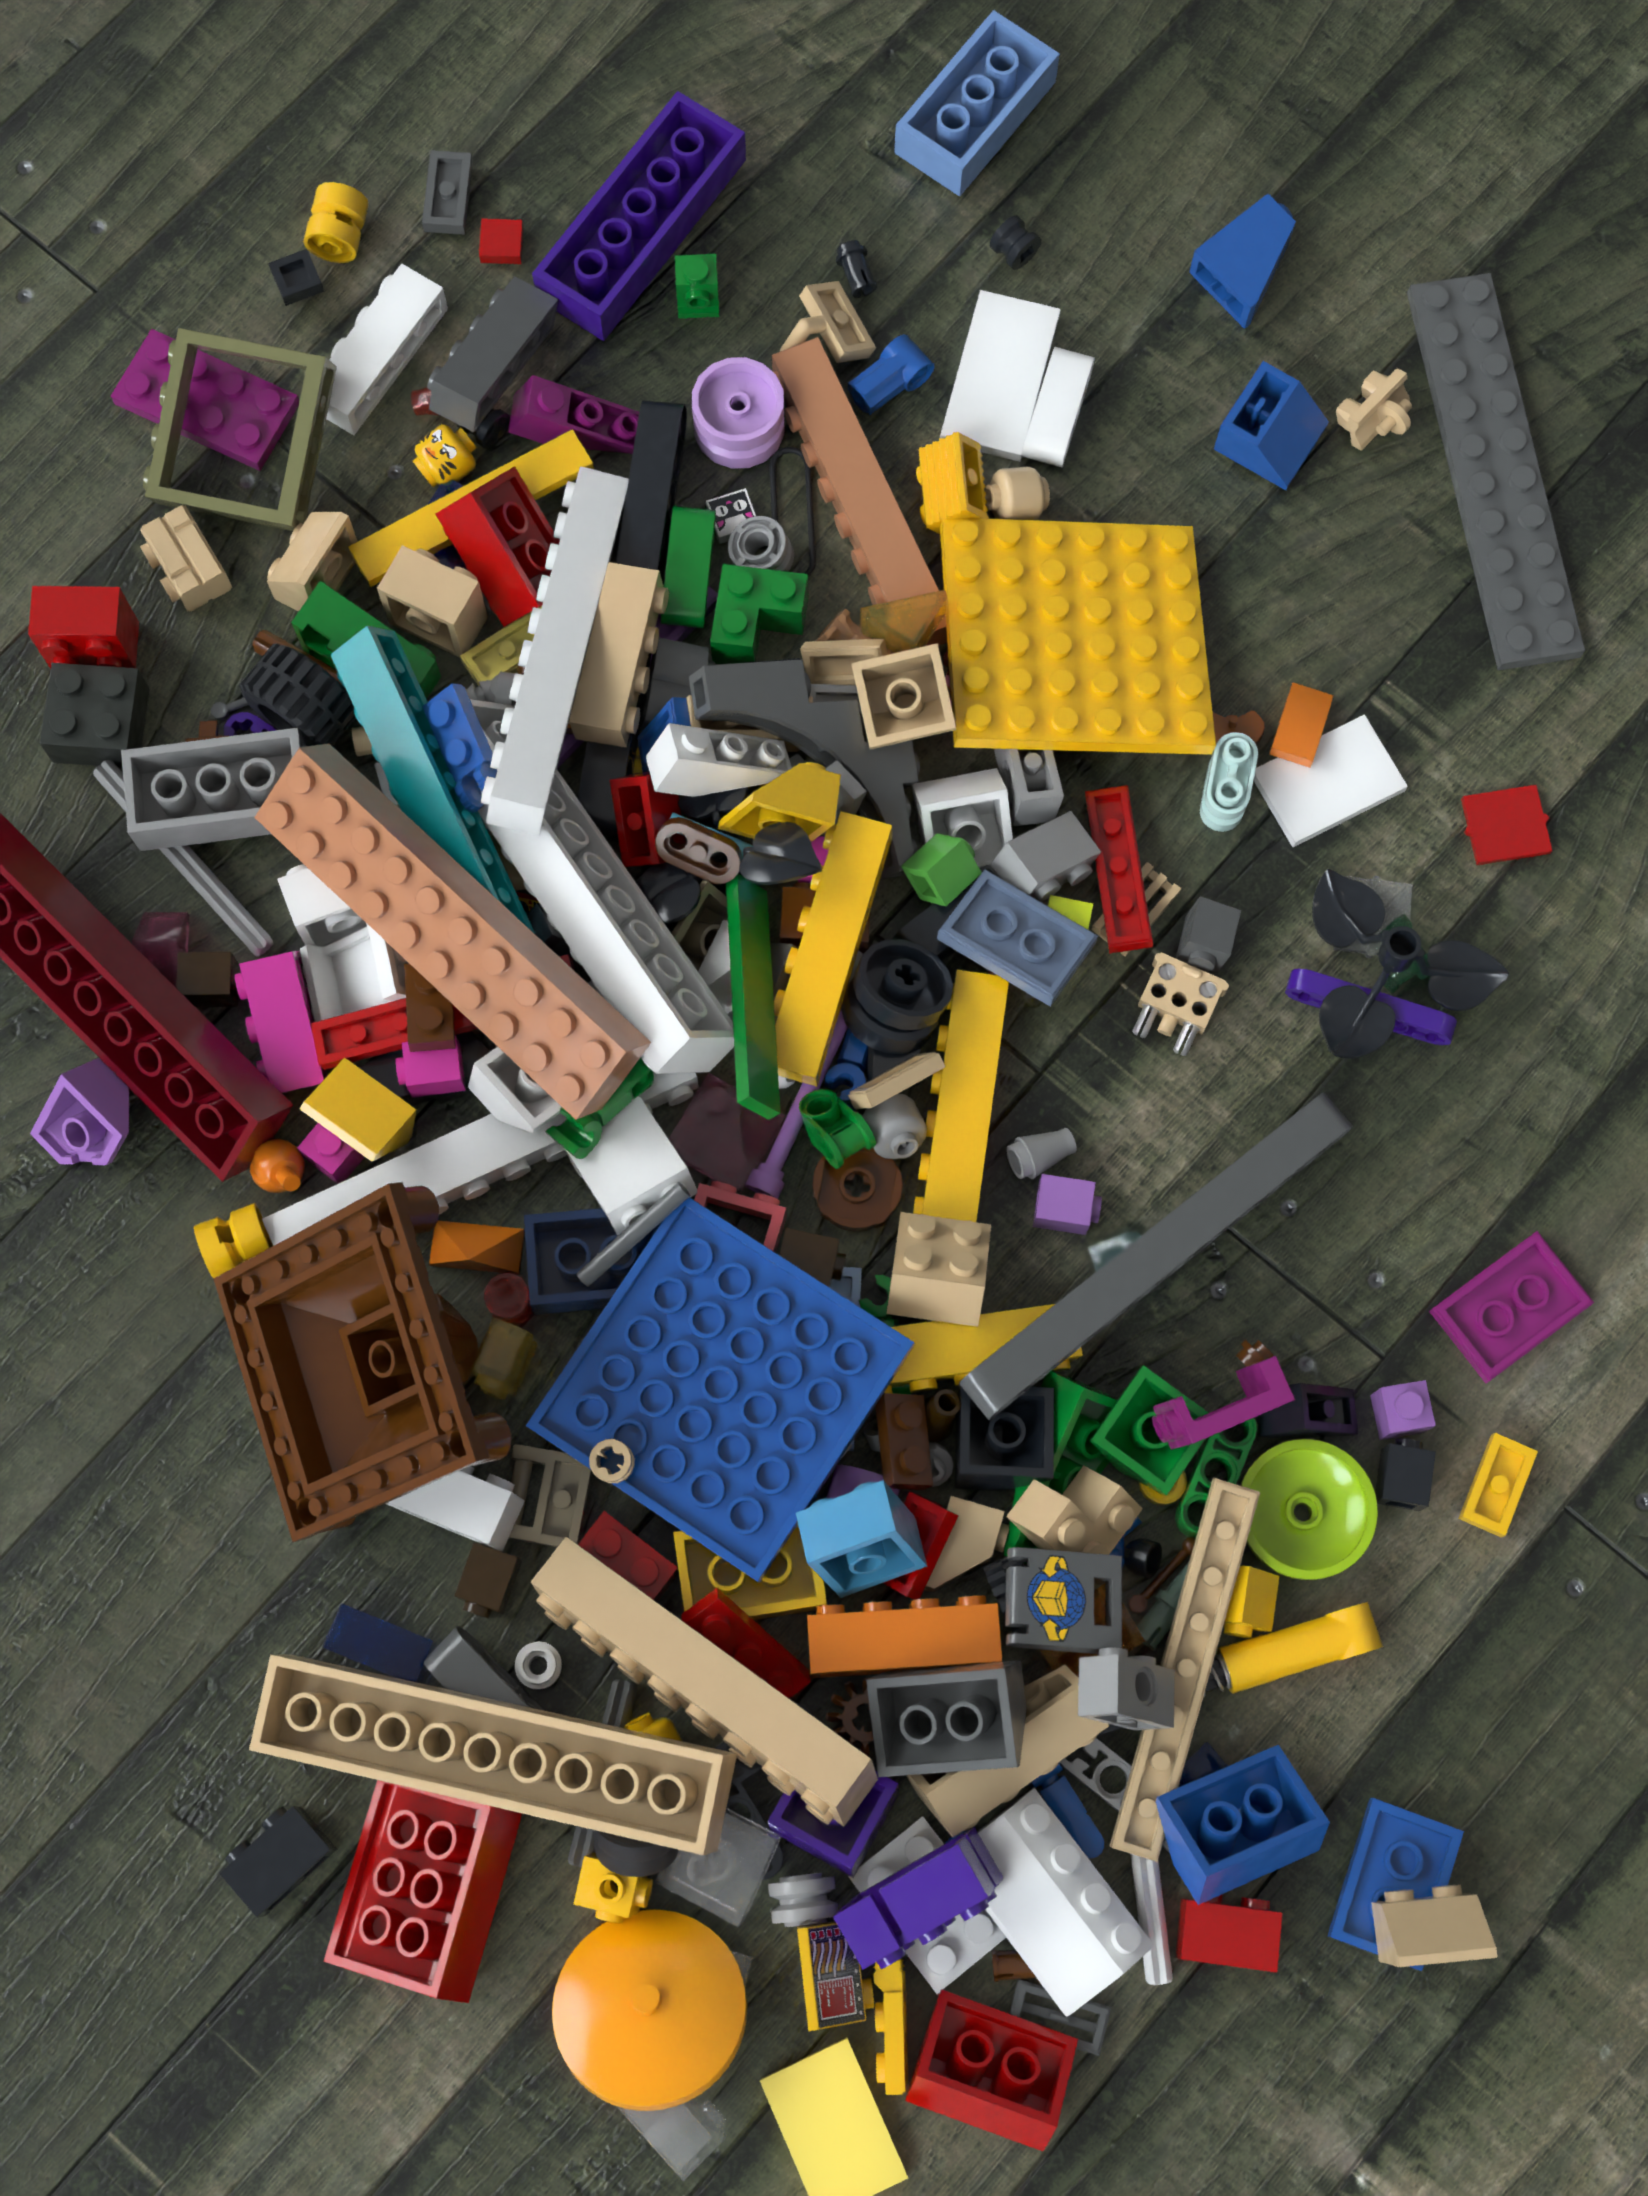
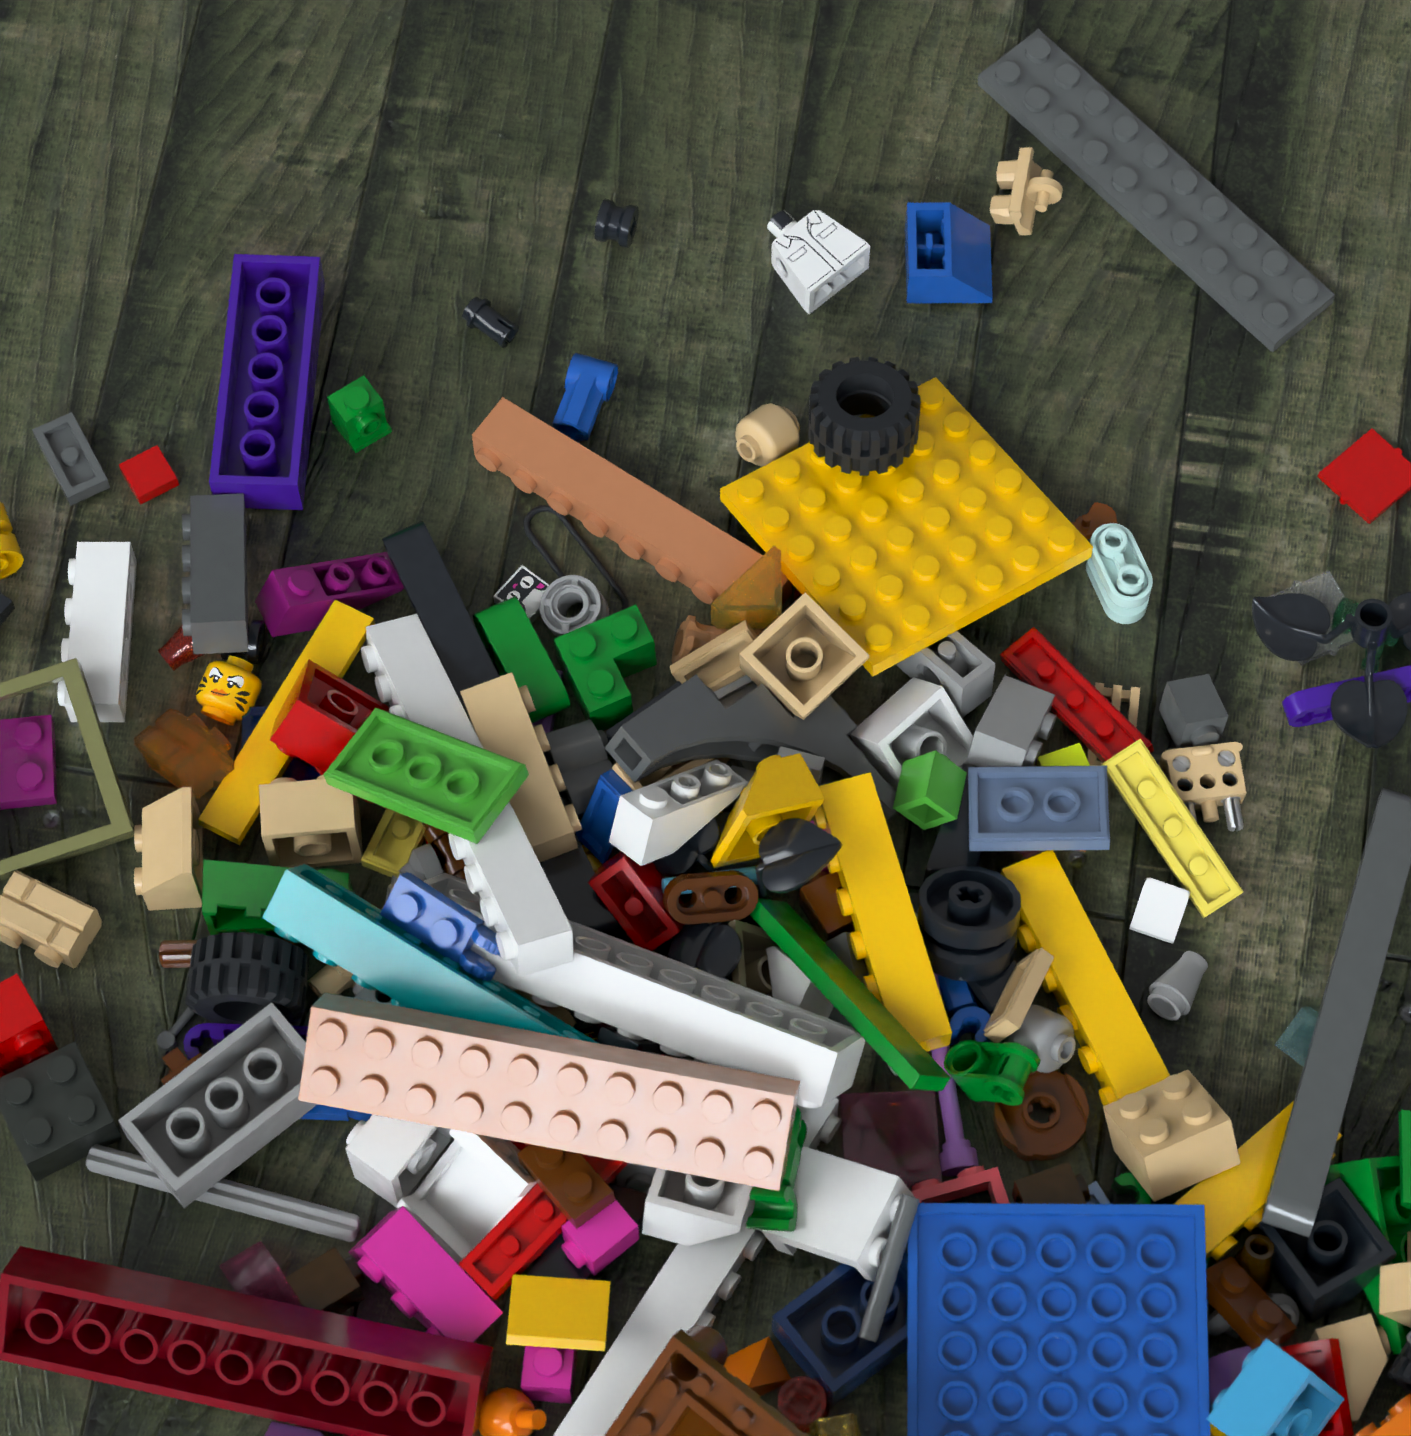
camera: 30 degrees left, 10 degrees down
lavender wheel [692,357,784,469] -> none
tan plate [780,281,876,363] -> none
medium blue brick [894,10,1060,197] -> none
yellow brick [916,432,989,534] -> none
white tile [940,290,1061,462] -> none
white beam [1022,347,1095,467] -> none
medium lavender brick [1032,1174,1102,1235] -> none
blue slope [1189,194,1296,329] -> none
white tile [1253,714,1408,847] -> none
orange slope [1269,682,1333,768] -> none
none -> clear orange brick [134,708,235,799]
none -> bright green tile [323,708,529,844]
none -> white torso [767,210,870,314]
none -> black tyre [808,357,921,476]
none -> light yellow tile [1101,739,1243,919]
none -> white slope [1129,877,1190,944]

